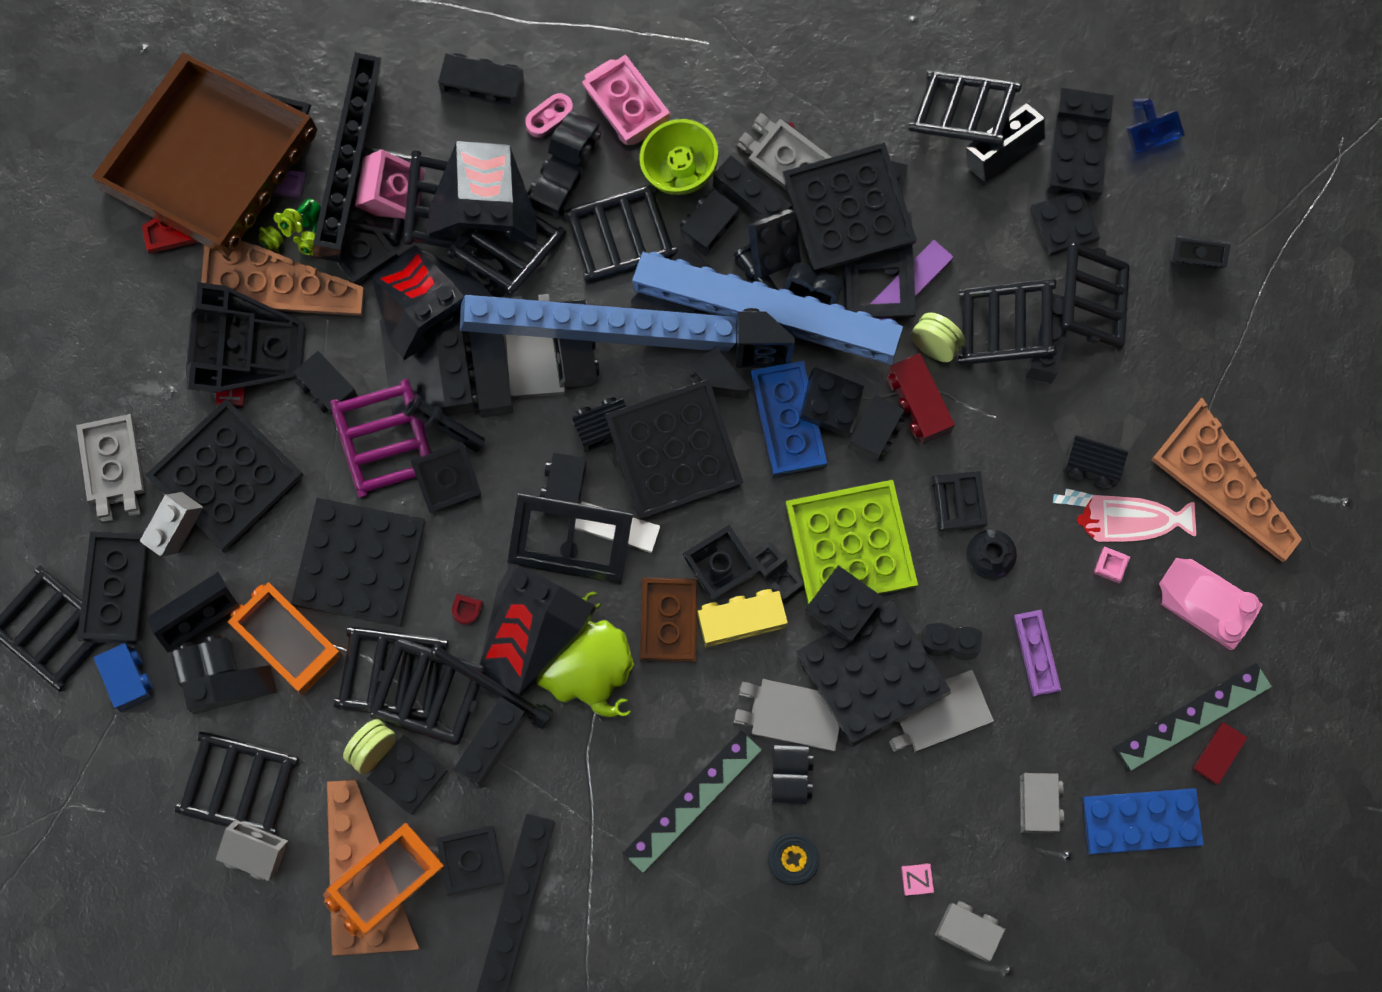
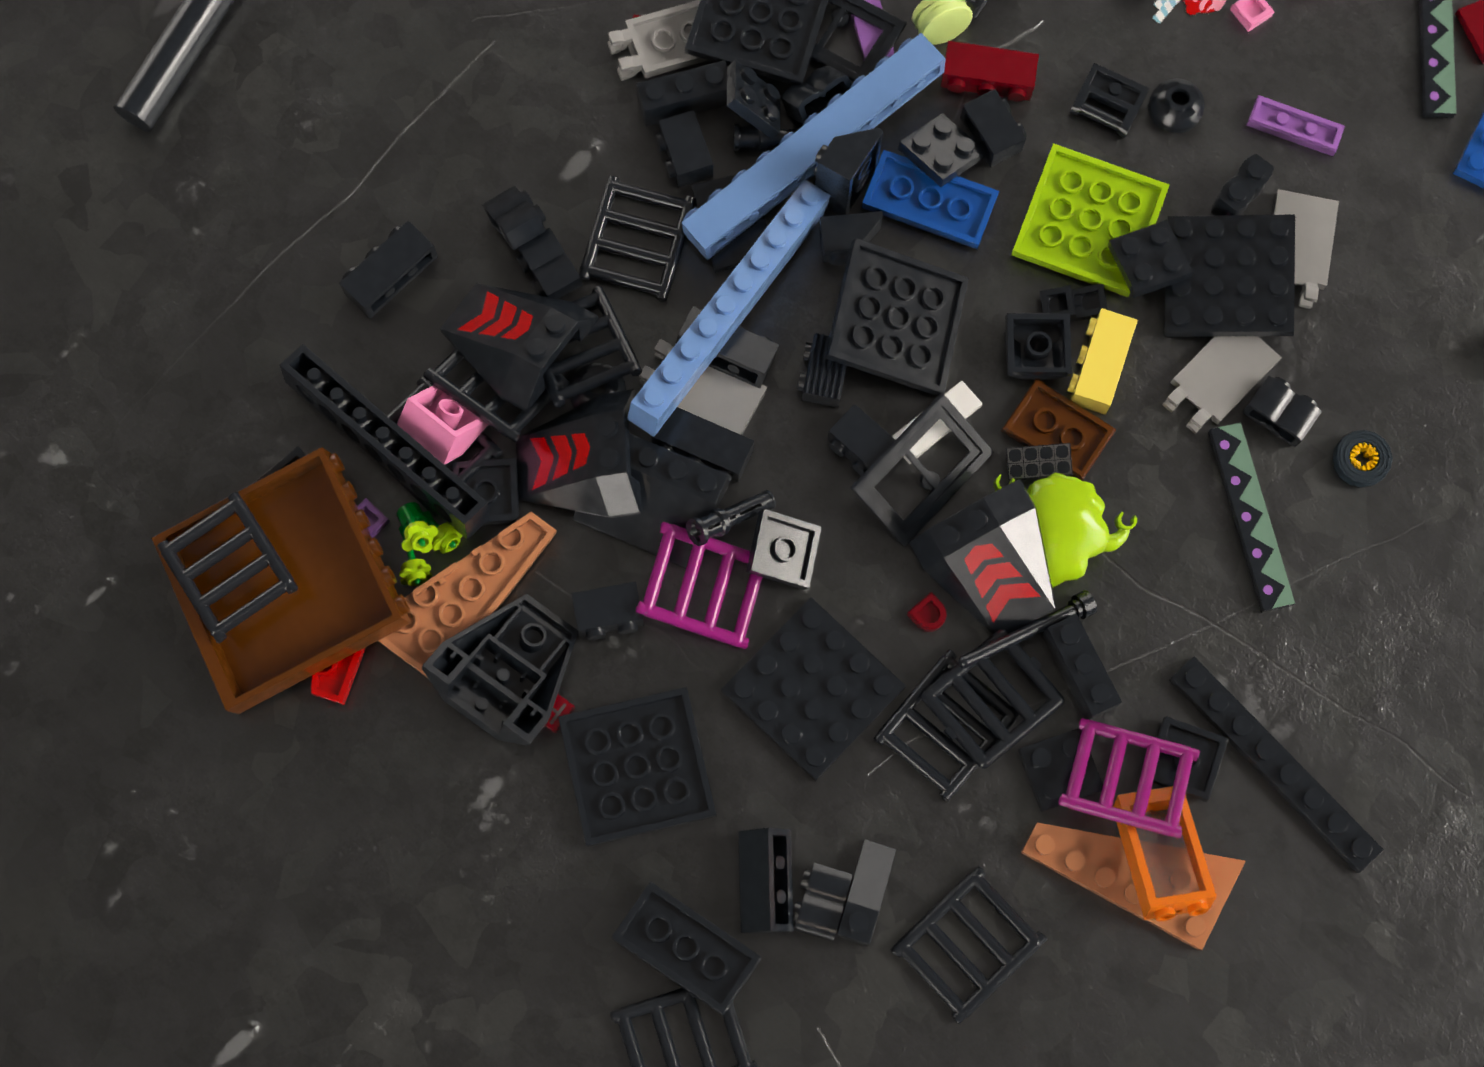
camera: 55 degrees left, 0 degrees up
light grey tile [76,414,145,523] -> none
blue brick [93,643,153,712] -> none
light grey brick [140,492,203,557] -> none
light grey brick [216,820,288,881] -> none
window [228,582,343,696] -> none
yellowish green head [343,719,396,774] -> none
bright pink plate [526,93,573,138] -> none
bright pink slope [582,55,670,145] -> none
lime piece [640,119,719,195] -> none
bright pink tile [901,864,934,896] -> none
light grey brick [1020,773,1064,834] -> none
none -> black bar [157,492,298,643]
none -> black tile [1006,443,1073,480]
none -> magenta bar [1058,718,1200,838]

